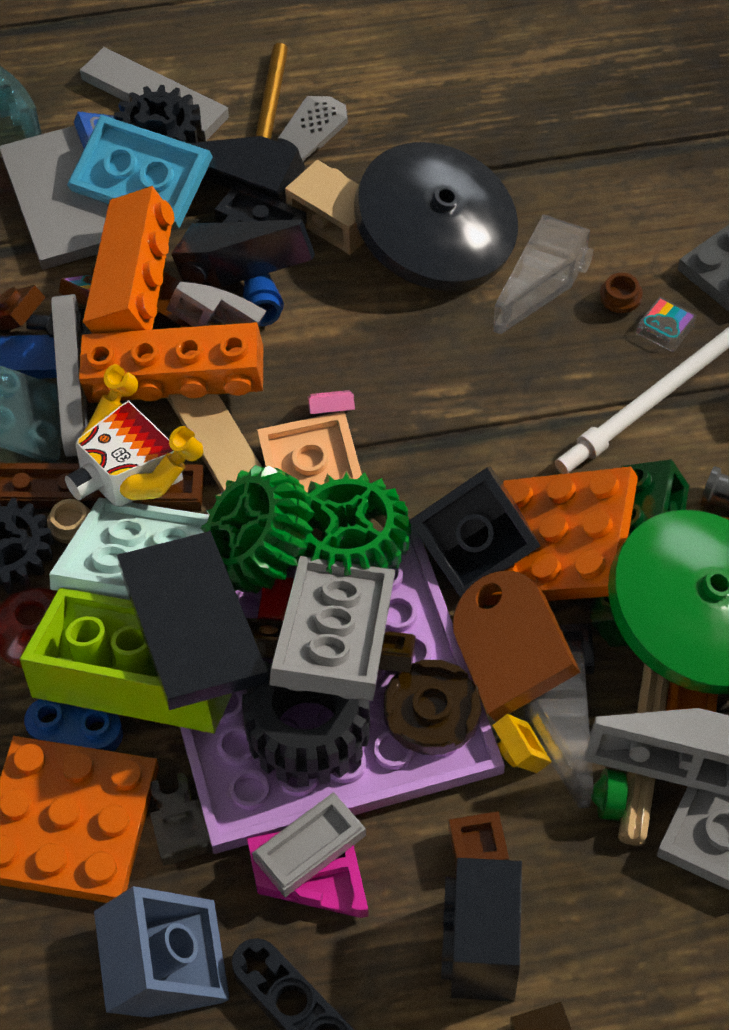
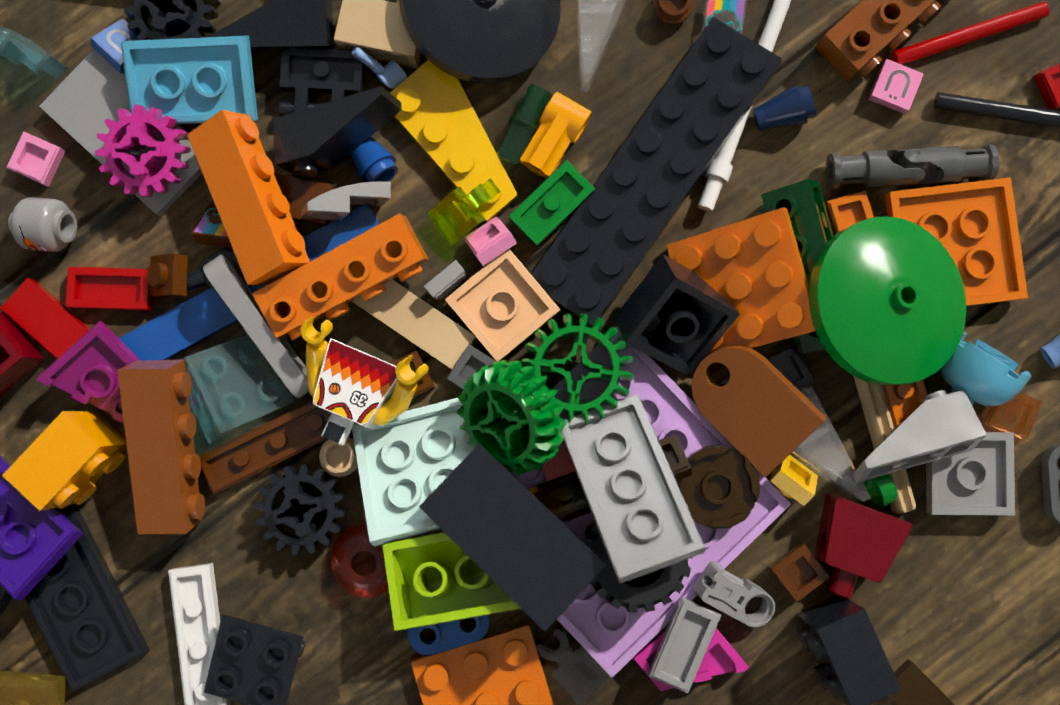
camera: 30 degrees left, 30 degrees up
none -> dark pink gear [95,105,191,197]
none -> light blue hand [351,46,407,89]
none -> yellow wing [390,60,518,222]
none -> light grey tile [424,260,467,301]
none -> clear neon green plate [427,178,501,246]
none -> clear green axle [498,84,552,165]
none -> green plate [509,160,595,247]
none -> light orange piece [520,92,592,179]
none -> black plate [531,17,782,327]
none -> light grey piece [693,561,775,627]
none -> dark blue cone [752,85,816,131]
none -> dark red torso [815,493,913,599]

